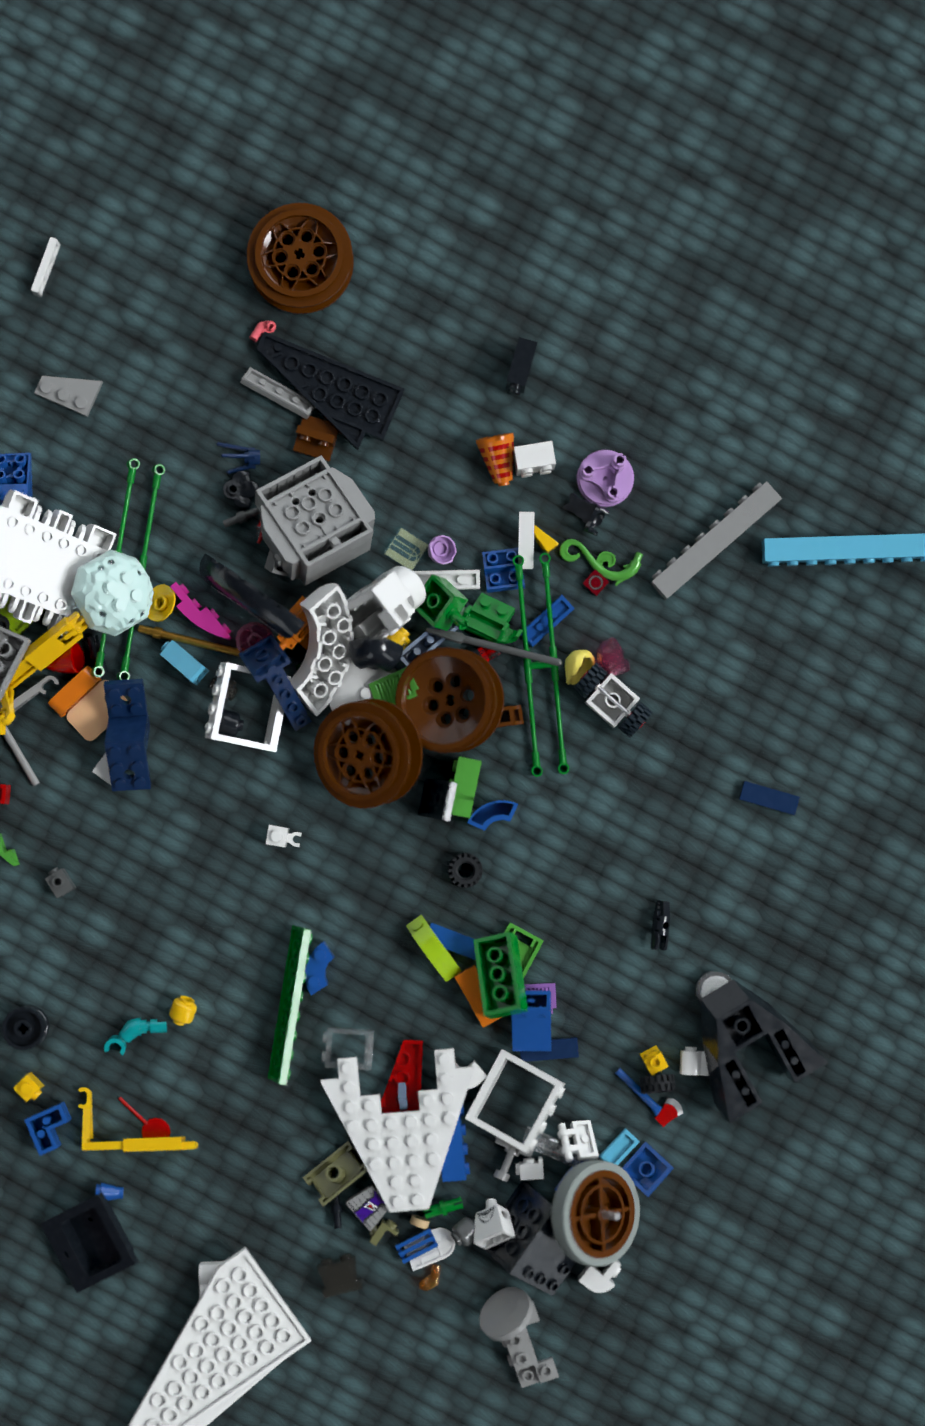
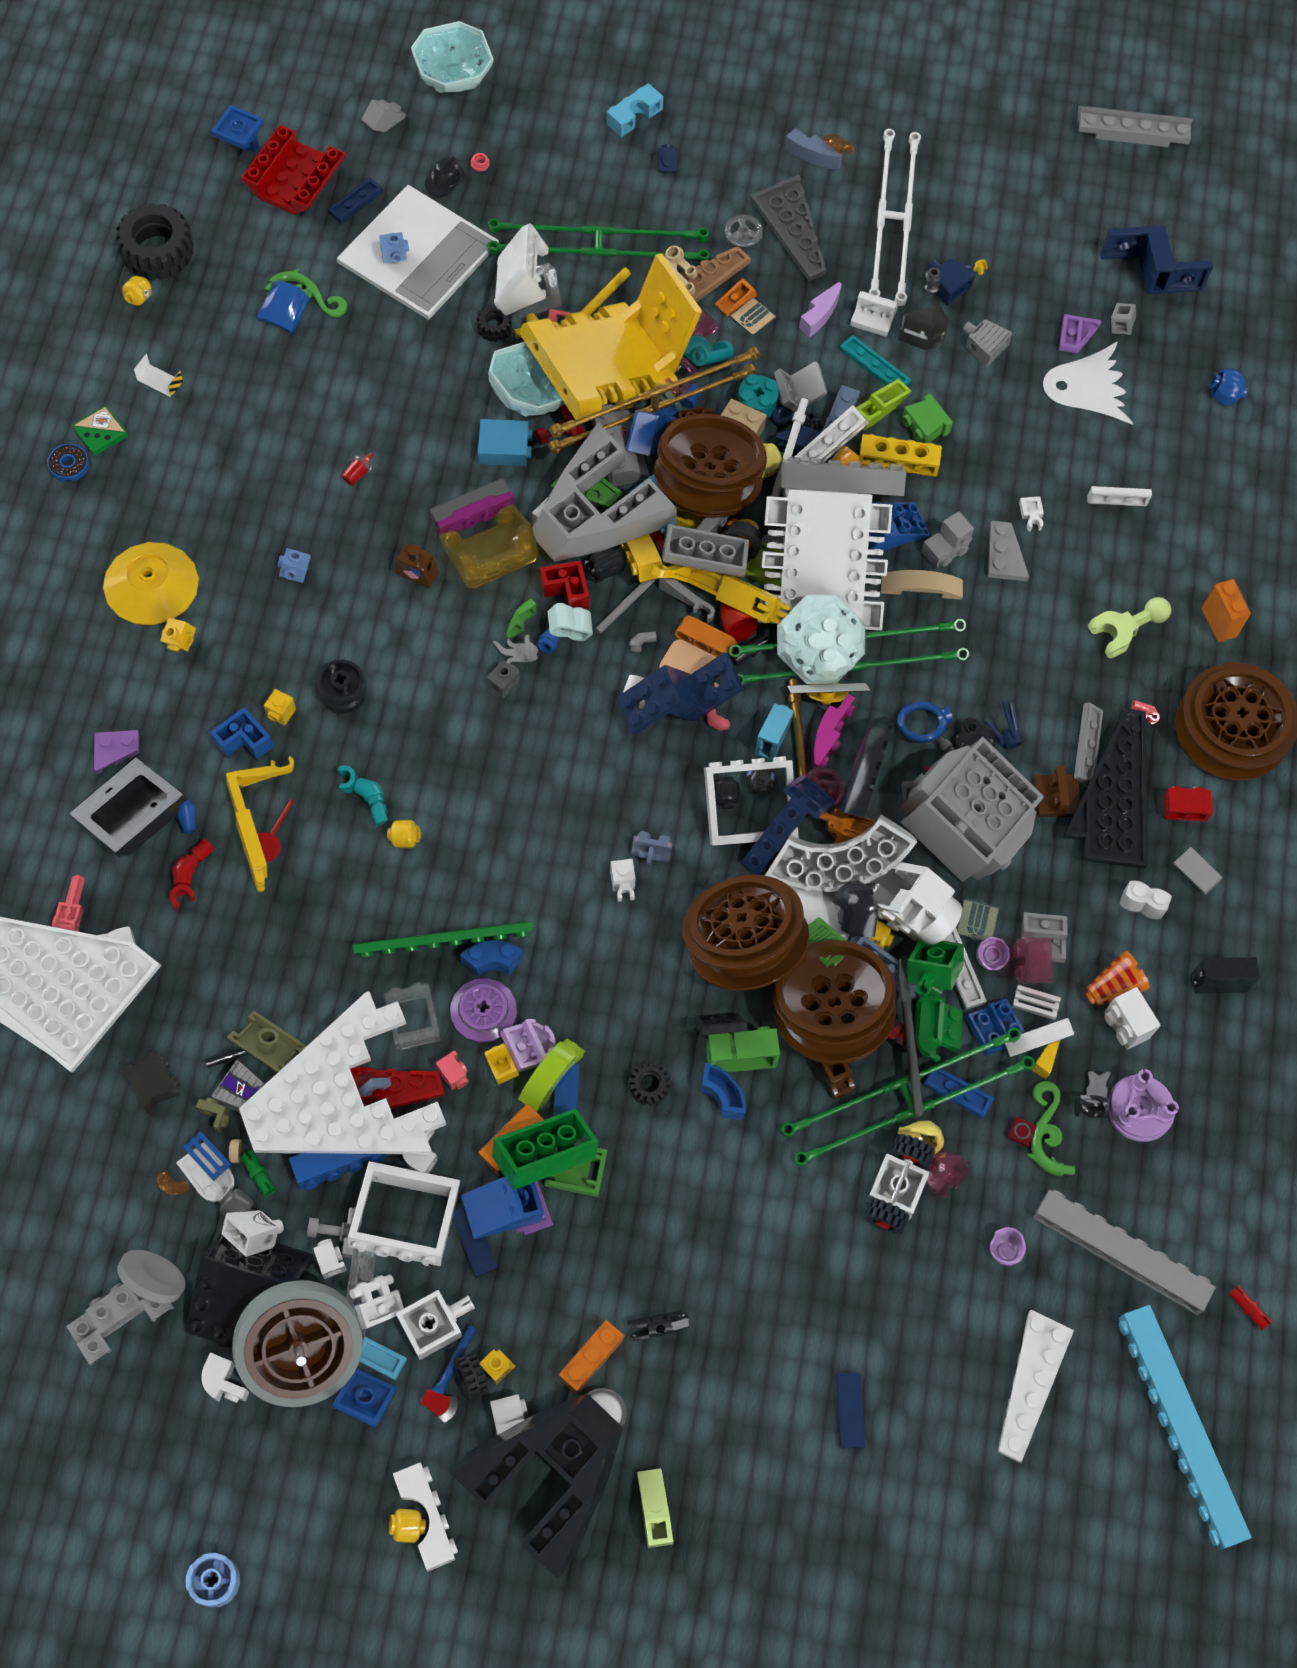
camera: 75 degrees right, 20 degrees down
none -> coral connector [52,875,85,932]
none -> medium lavender wing [94,730,140,774]
none -> red piece [170,839,214,912]
none -> light blue brick [186,1553,240,1608]
none -> yellow head [389,1509,426,1543]
none -> white arch [393,1462,458,1571]
none -> white brick [396,1290,475,1360]
none -> coral brick [436,1050,469,1091]
none -> medium lavender piece [450,978,517,1042]
none -> yellow bracket [484,1044,519,1085]
none -> light grey piece [493,635,538,664]
none -> lavender slope [500,1019,555,1072]
none -> blue cone [537,628,560,653]
none -> light aqua brick [548,603,593,641]
none -> orange brick [559,1320,624,1395]
none -> light grey arm [629,632,656,653]
none -> sand blue hips [631,831,673,866]
none -> yellowish green slope [637,1469,673,1548]
none -> coral arm [706,709,730,731]
none -> white sticker [787,683,870,693]
none -> tan slope [881,570,963,600]
none -> blue piece [896,701,952,743]
none -> light grey brick [921,511,974,569]
none -> lavender hair [990,1227,1026,1266]
none -> white wing [998,1310,1074,1463]
none -> white tile [1012,985,1061,1020]
none -> clear pink brick [1013,937,1054,984]
none -> white plate [1019,497,1044,531]
none -> light grey slope [1021,912,1068,963]
none -> yellowish green piece [1088,597,1171,658]
none -> white brick [1119,881,1172,919]
none -> red brick [1163,786,1213,821]
none -> light grey hinge [1173,847,1222,895]
none -> orange brick [1201,579,1251,643]
none -> red pin [1228,1285,1273,1331]

